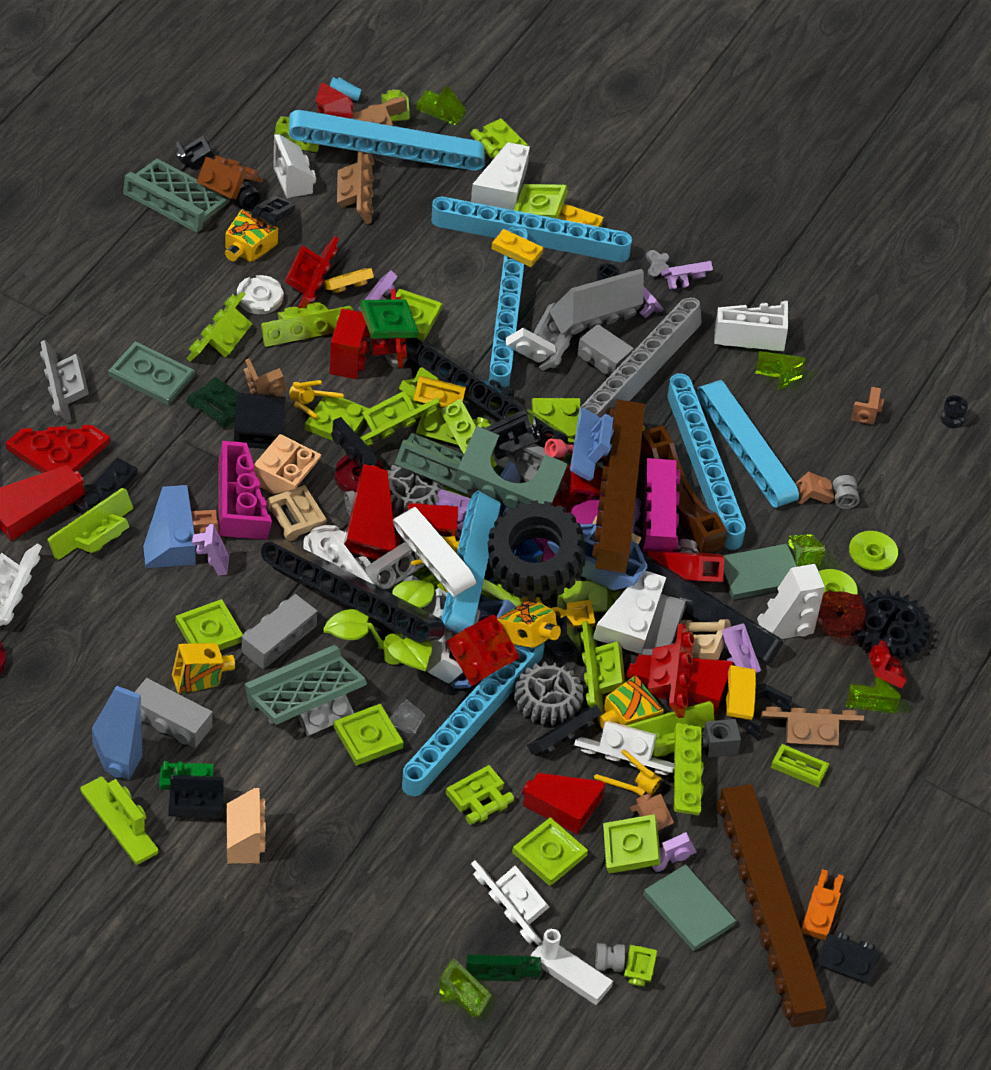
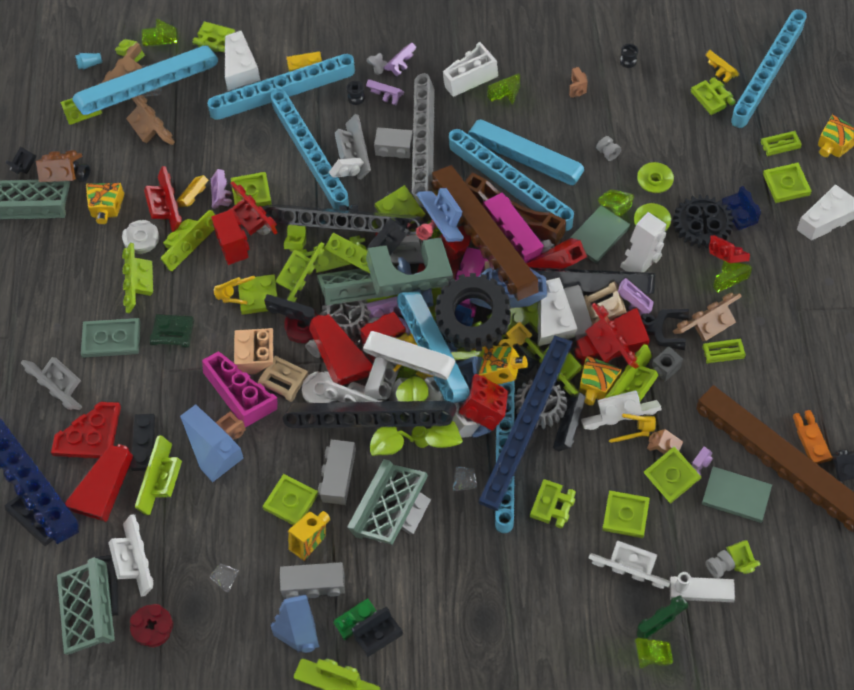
camera: 25 degrees left, 10 degrees up
lavender plate [192,524,229,576] -> none
light nougat slope [227,788,265,863] -> none
black slope [234,393,286,449] -> none
medium nougat bracket [243,358,287,396] -> none
black plate [251,195,296,227] -> none
white slope [274,134,316,198] -> none
red slope [315,83,354,118] -> none
lime plate [333,704,403,766] -> none
green tile [360,299,419,339] -> none
yellow plate [413,376,466,408] -> none
yellow plate [491,229,543,268] -> none
lime plate [514,184,568,219] -> none
red slope [522,773,606,835] -> none
light grey slope [549,269,644,335] -> none
lime bracket [674,723,704,815] -> none
yellow slope [726,665,756,720] -> none
nougat bracket [795,472,835,504] -> none
clear red plate [816,591,866,637] -> none
none -> clear slope [210,563,238,592]
none -> dark blue plate [479,335,573,511]
none -> clear blue bracket [722,186,761,230]

